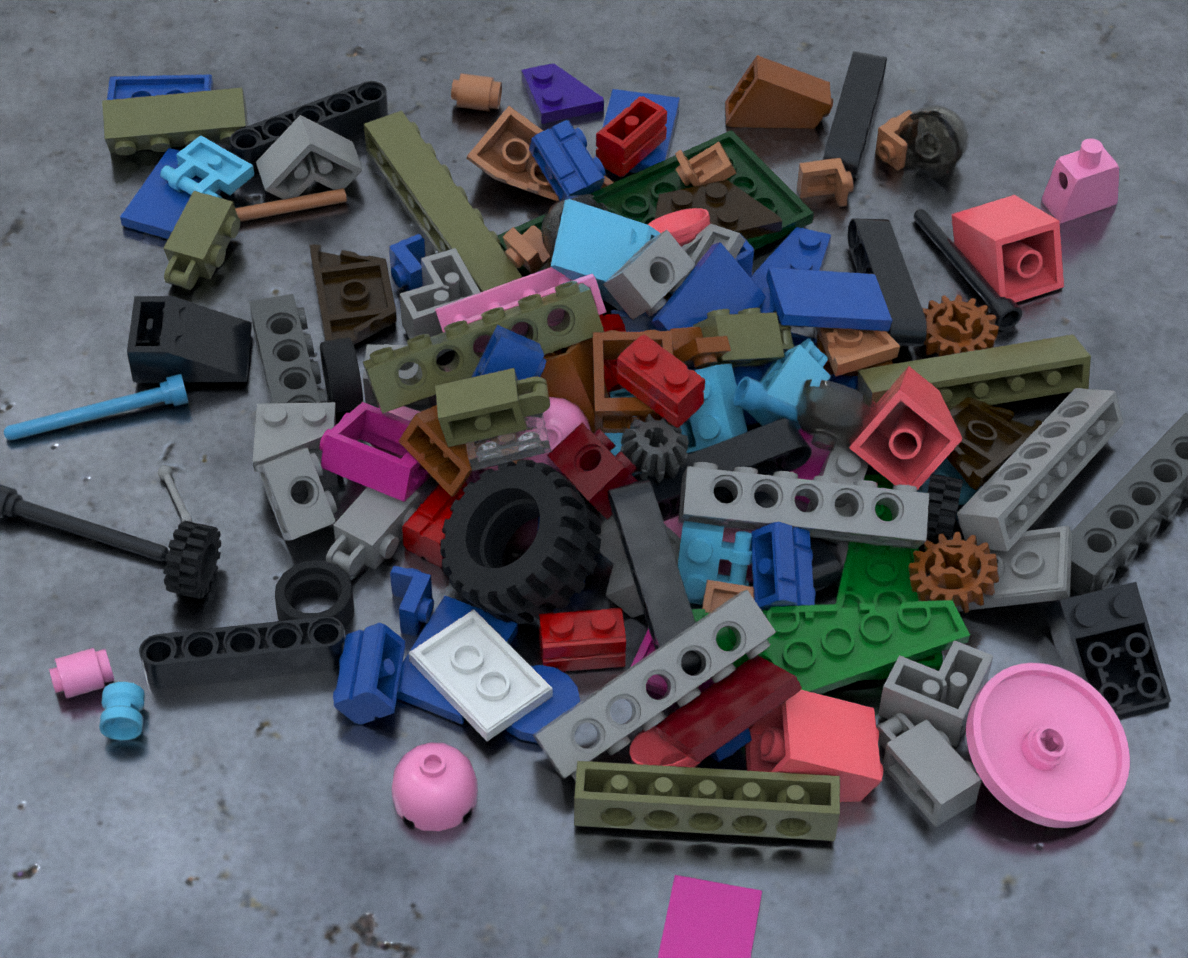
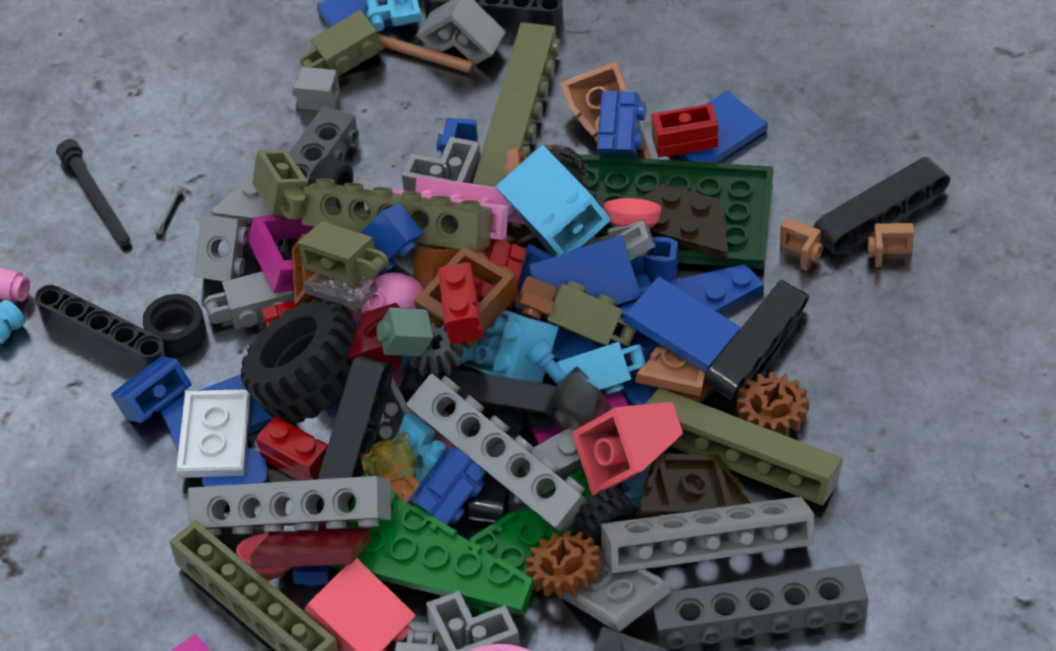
camera: 45 degrees right, 0 degrees up
dark azure piece [4,374,189,440] -> none
black slope [127,296,252,383] -> none
black tyre [163,521,221,599] -> none
dark brown wing [309,244,397,345] -> none
blue bracket [390,566,434,637] -> none
bright pink cylinder [391,742,478,831] -> none
nougat brick [451,73,502,112] -> none
dark purple wing [521,63,604,124] -> none
light grey brick [603,230,696,319] -> none
nougat bracket [675,142,737,187] -> none
dark orange slope [725,55,833,129] -> none
clear smoke cylinder [899,105,968,178] -> none
black piece [914,209,1022,331] -> none
coral slope [952,195,1064,303] -> none
bright pink torso [1041,138,1119,224] -> none
none -> olive brick [252,150,308,220]
none -> light grey brick [292,67,339,111]
none -> clear yellow brick [361,432,416,481]
none -> sand green brick [377,308,433,356]

